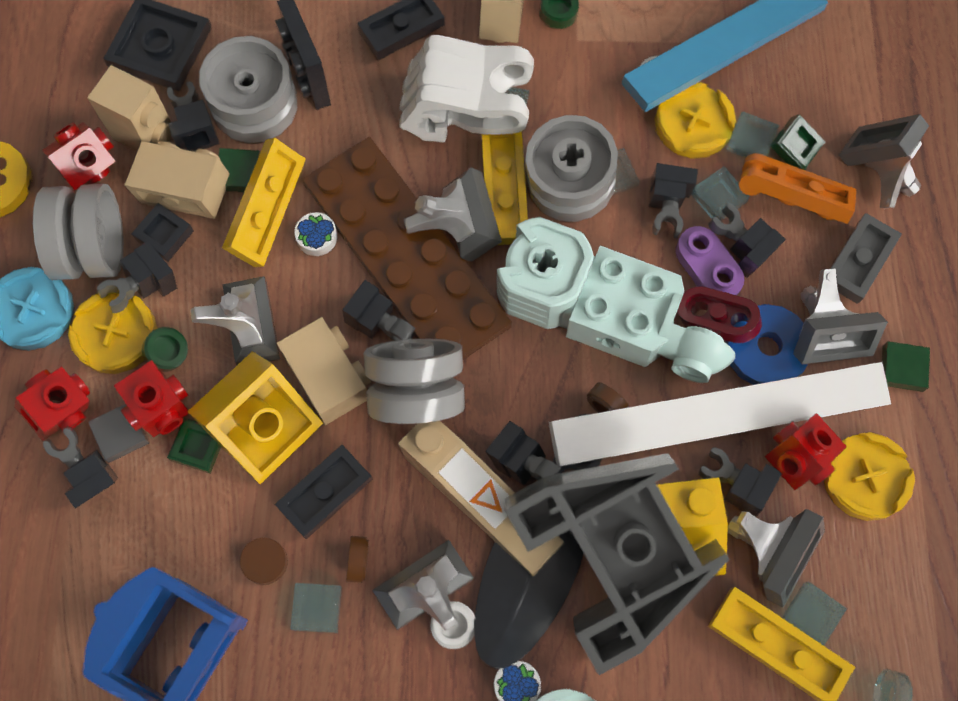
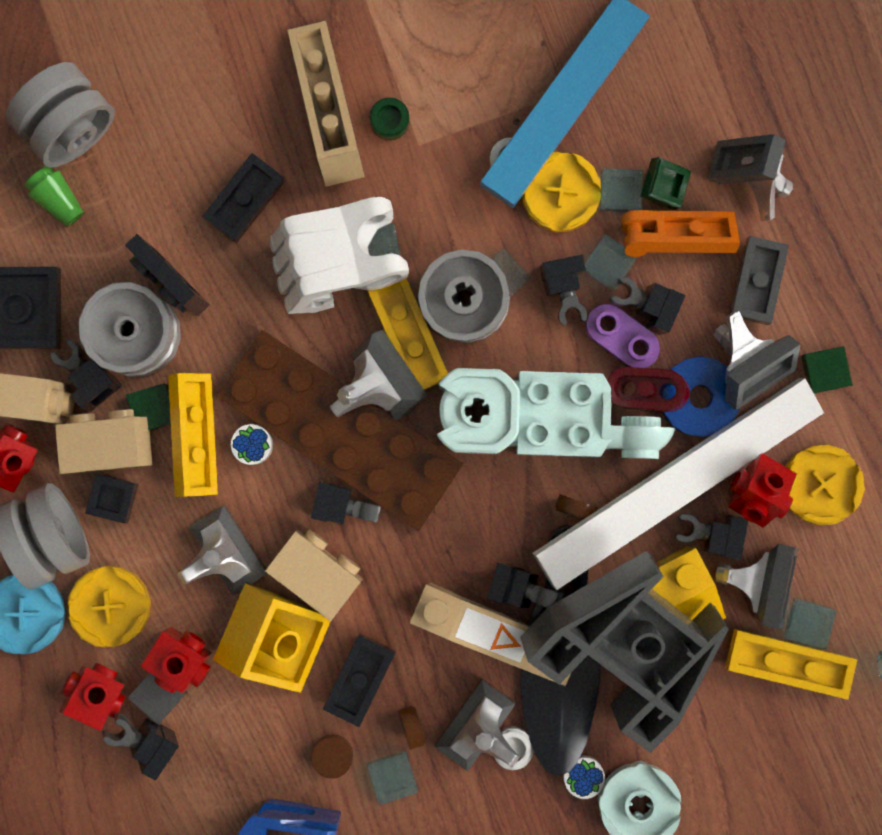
camera: 20 degrees left, 15 degrees up
black piece [97,241,177,313] -> none
dark green tile [142,327,188,372] -> none
dark green tile [167,418,221,474] -> none
light grey wheel [363,339,465,424] -> none

